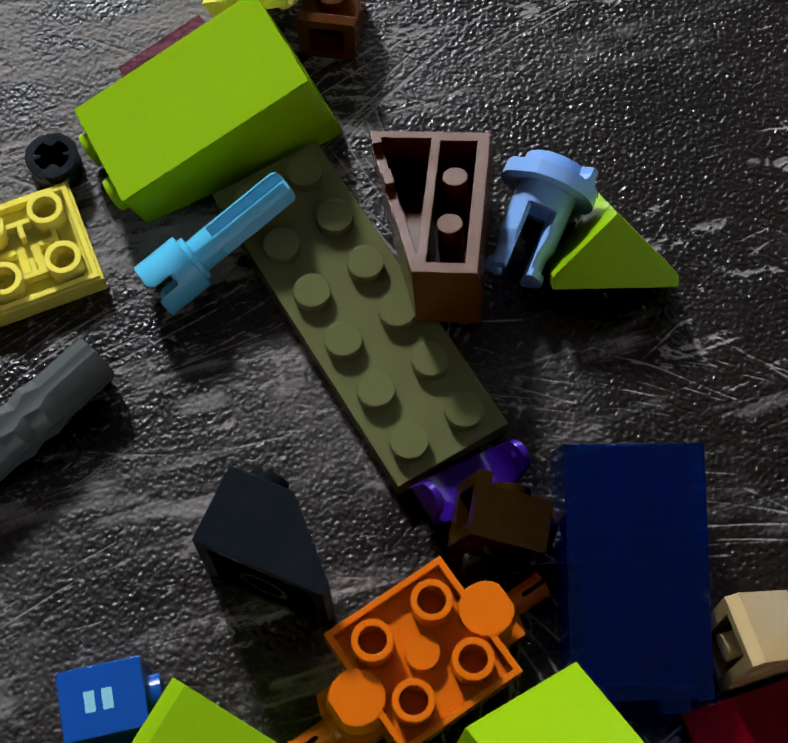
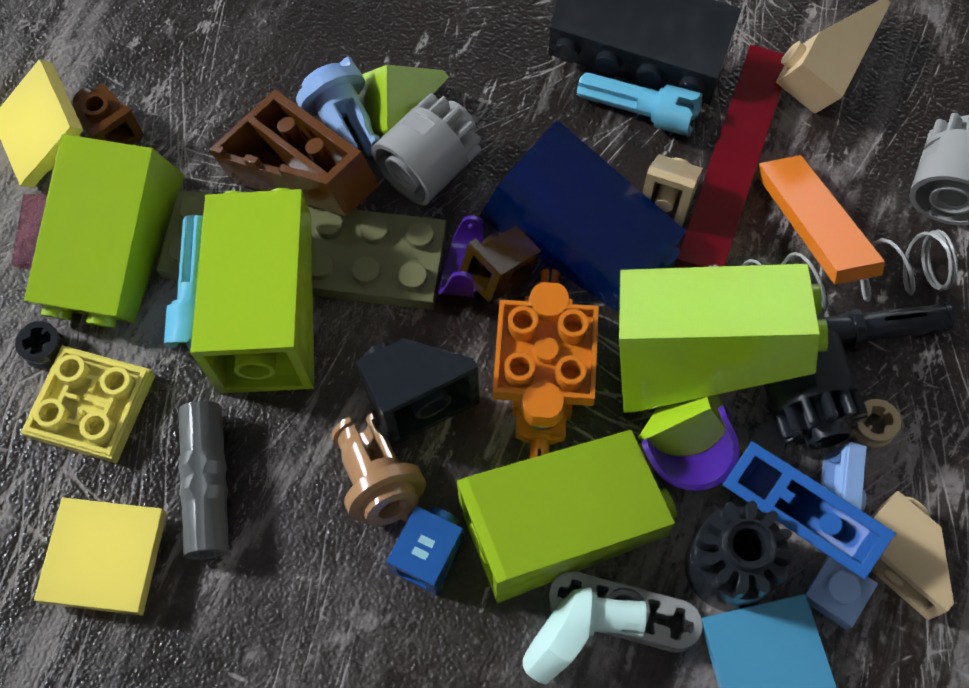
camera: 50 degrees left, 0 degrees up
none -> lime slope [190,188,314,394]
none -> medium nougat piece [331,413,426,526]
none -> light grey gear [371,93,482,205]

